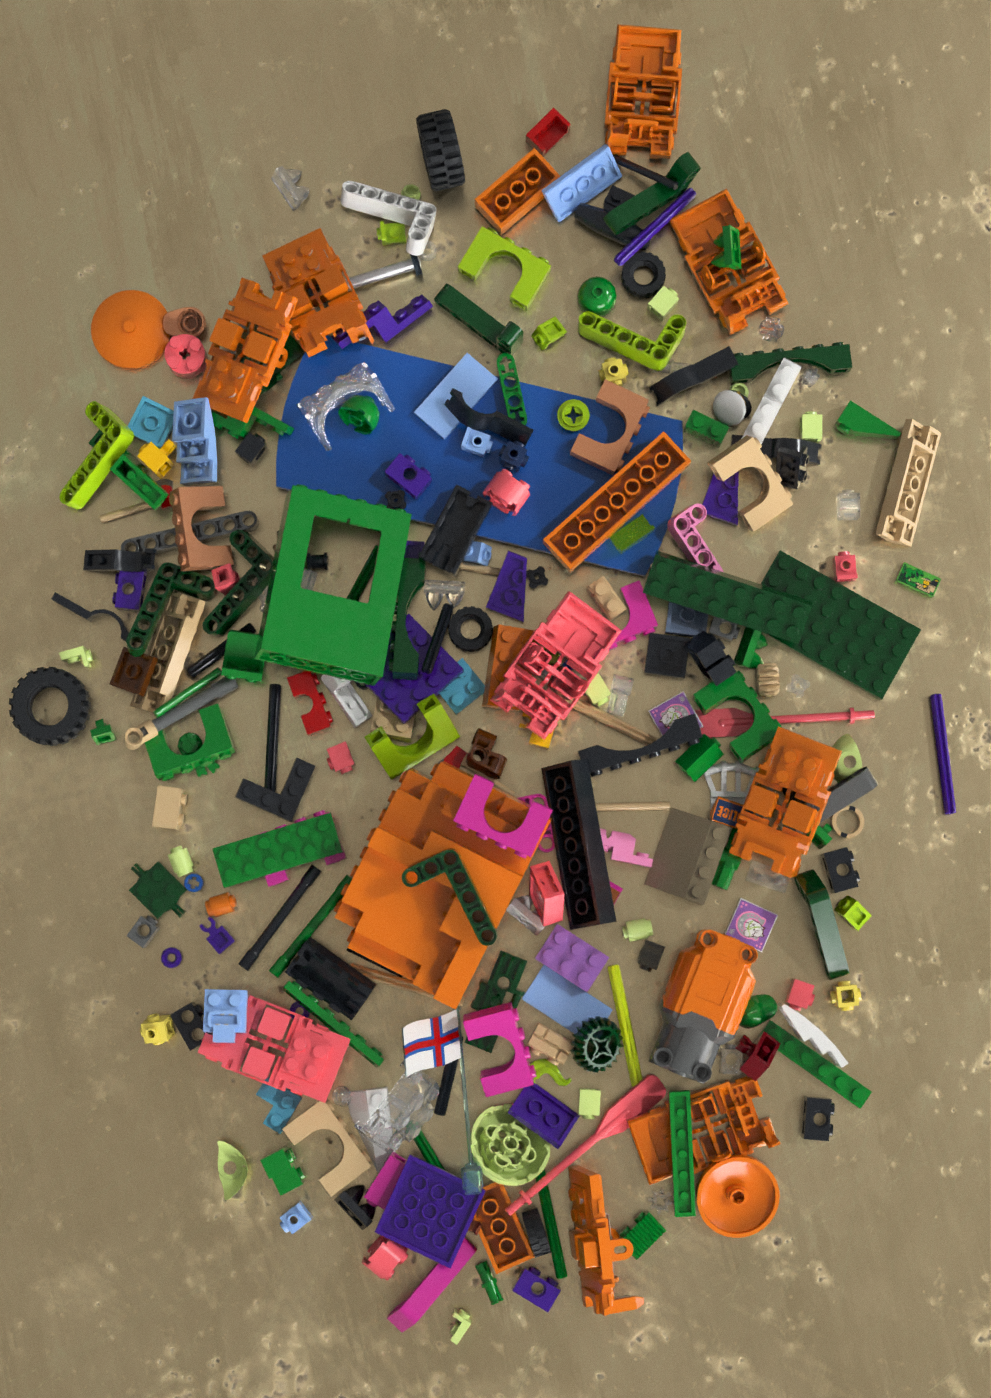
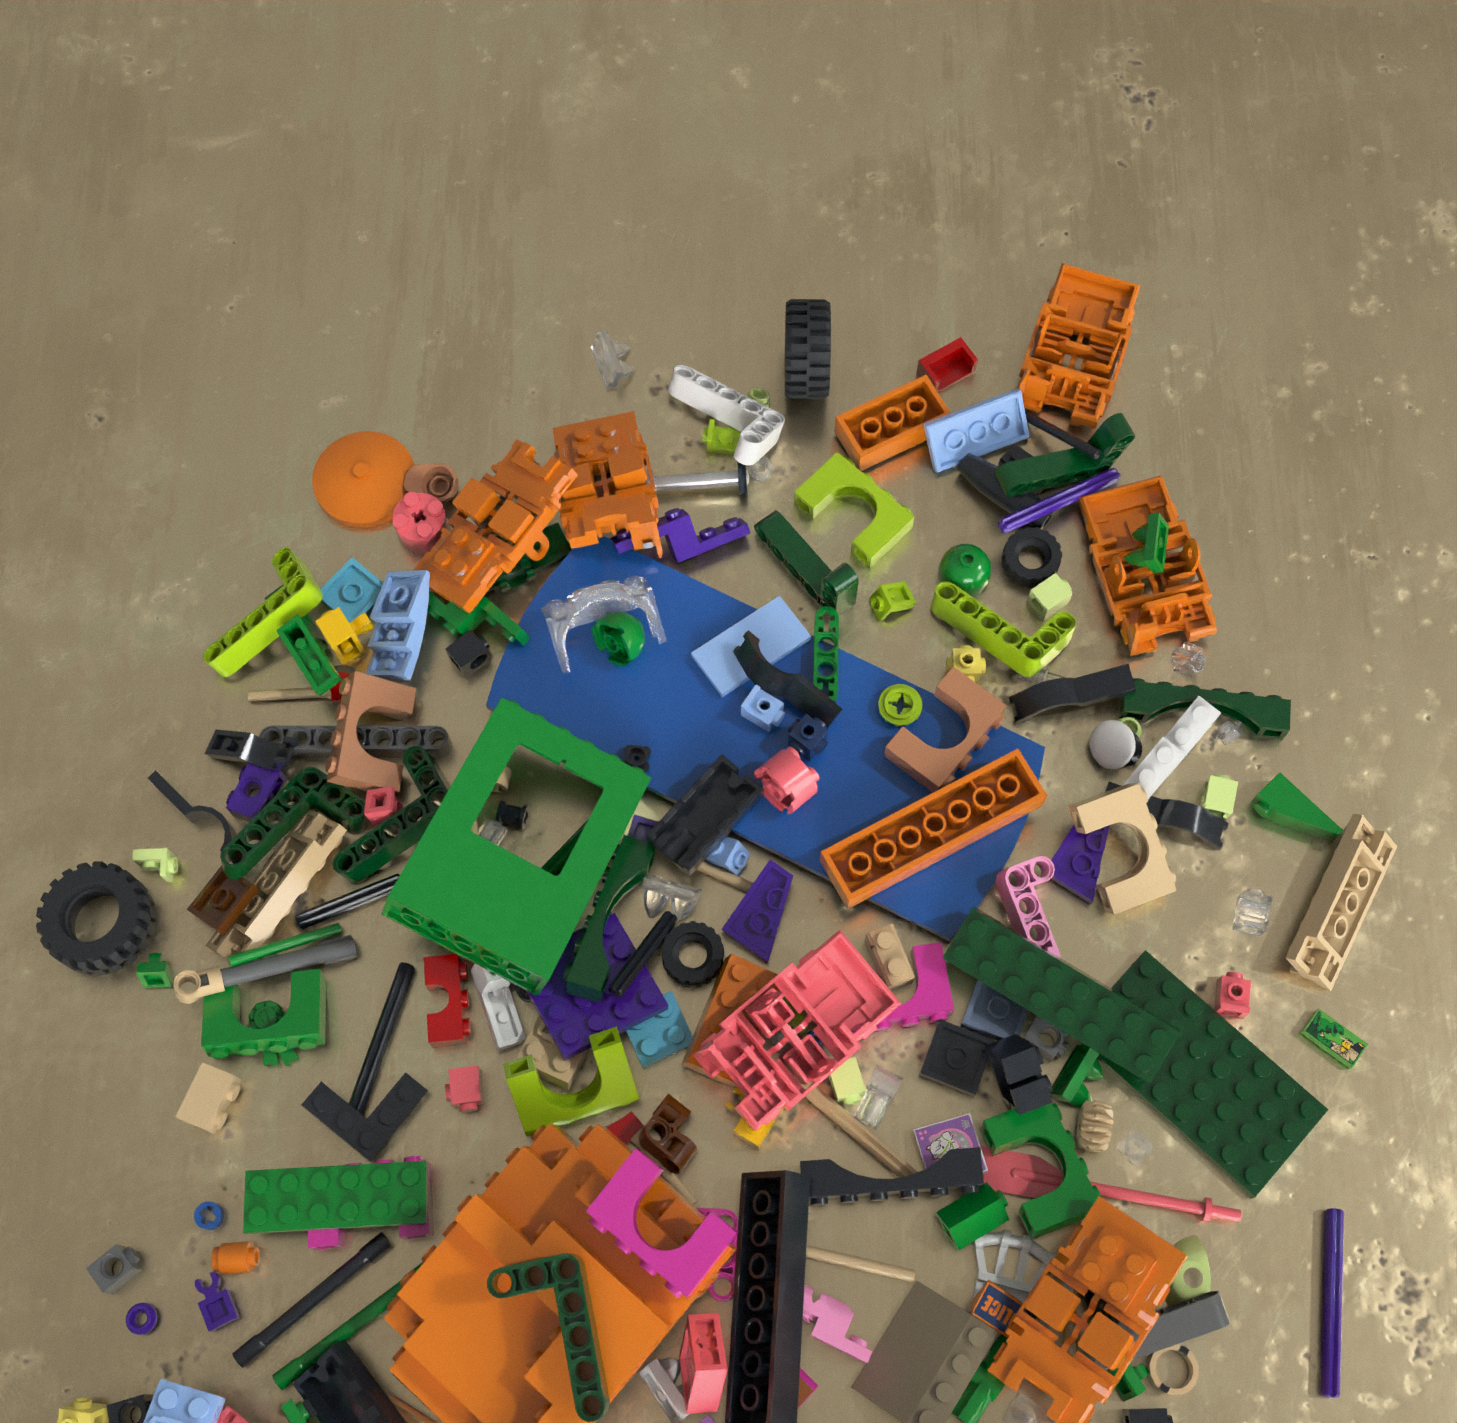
camera: 15 degrees right, 15 degrees down
dark green plate [129,861,187,919] -> none
yellowish green brick [168,846,194,877] -> none
green bracket [221,630,265,683] -> none
dark purple brick [385,453,432,500] -> none
black plate [526,566,548,589] -> none
clear neon green panel [609,514,655,554] -> none
green brick [684,410,729,448] -> none
black bracket [776,446,809,489] -> none

